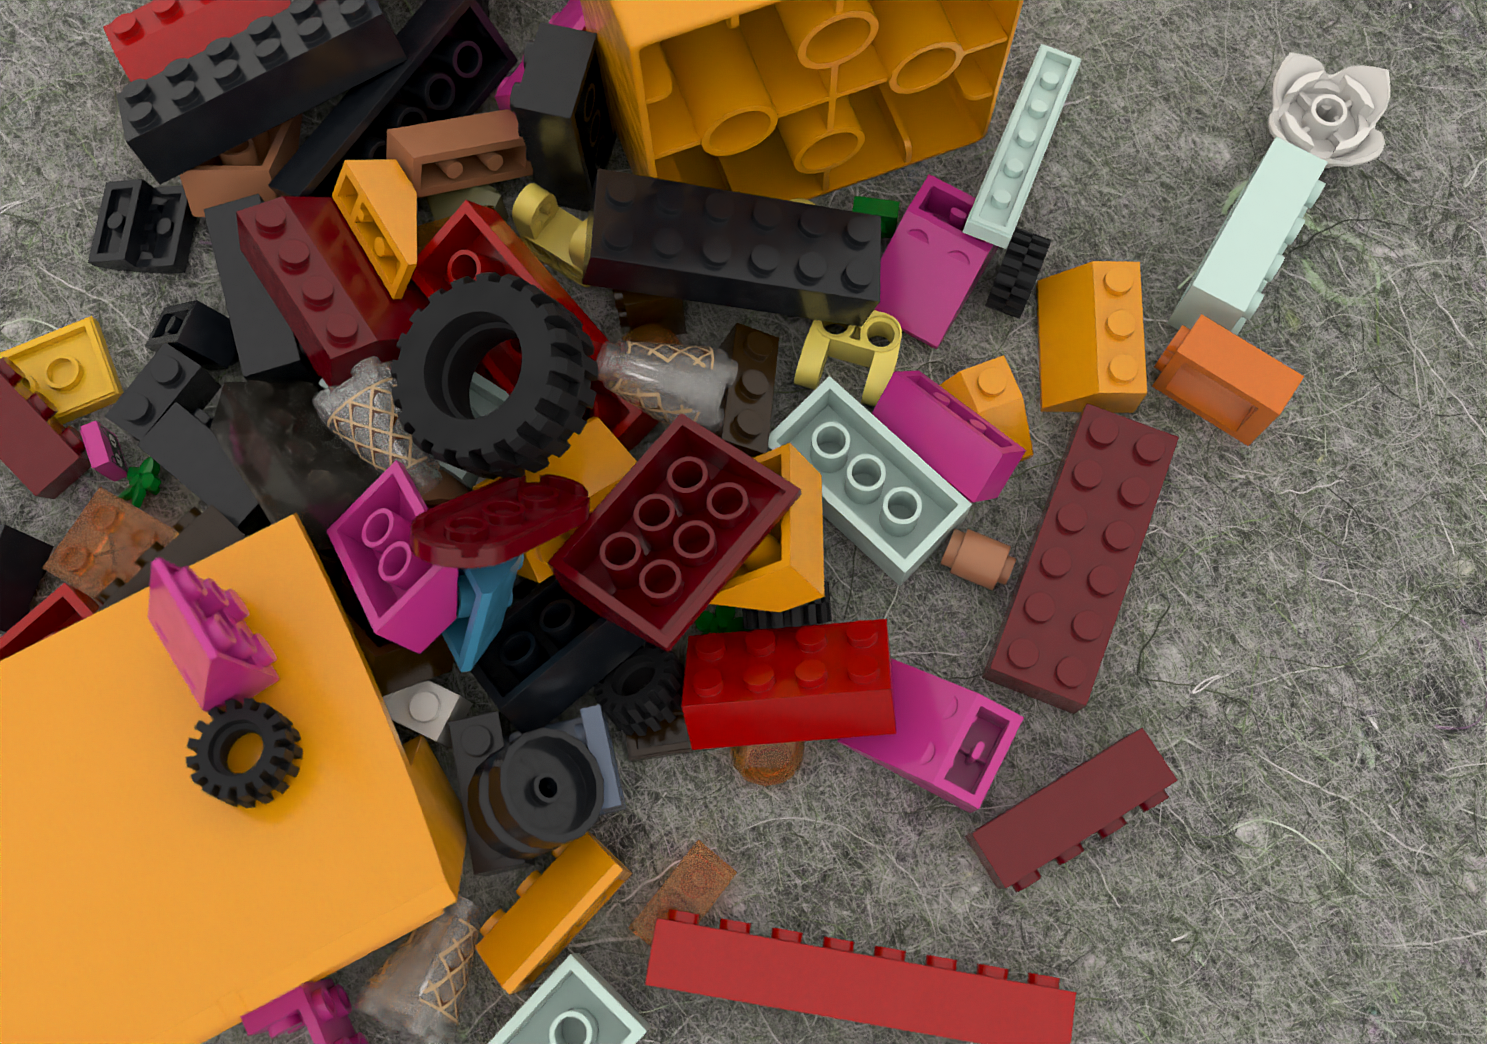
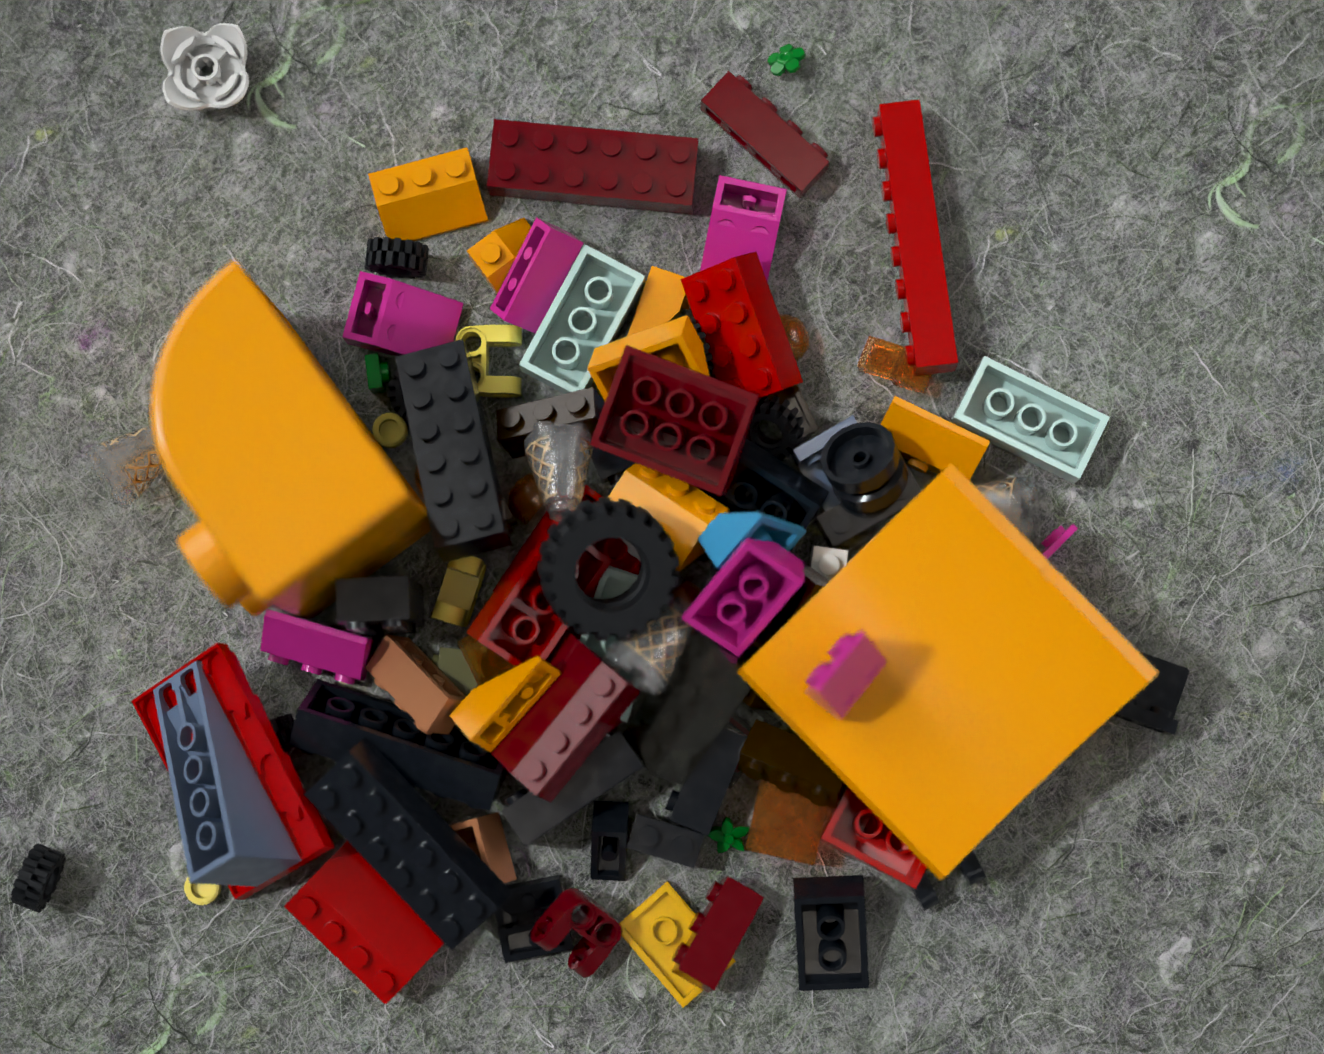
camera: 105 degrees left, 10 degrees up
dark pink tile [80,420,128,482] -> none
black tyre [186,698,303,808] -> none
dark red tile [410,474,590,569] -> none
nougat brick [940,529,1016,590] -> none
light aqua tile [962,44,1082,249] -> none
orange window [1152,314,1305,446] -> none
light aqua brick [1167,136,1328,335] -> none
none -> dark red piece [531,888,622,978]
none -> light orange slope [627,266,690,336]
none -> green plant [767,44,806,76]

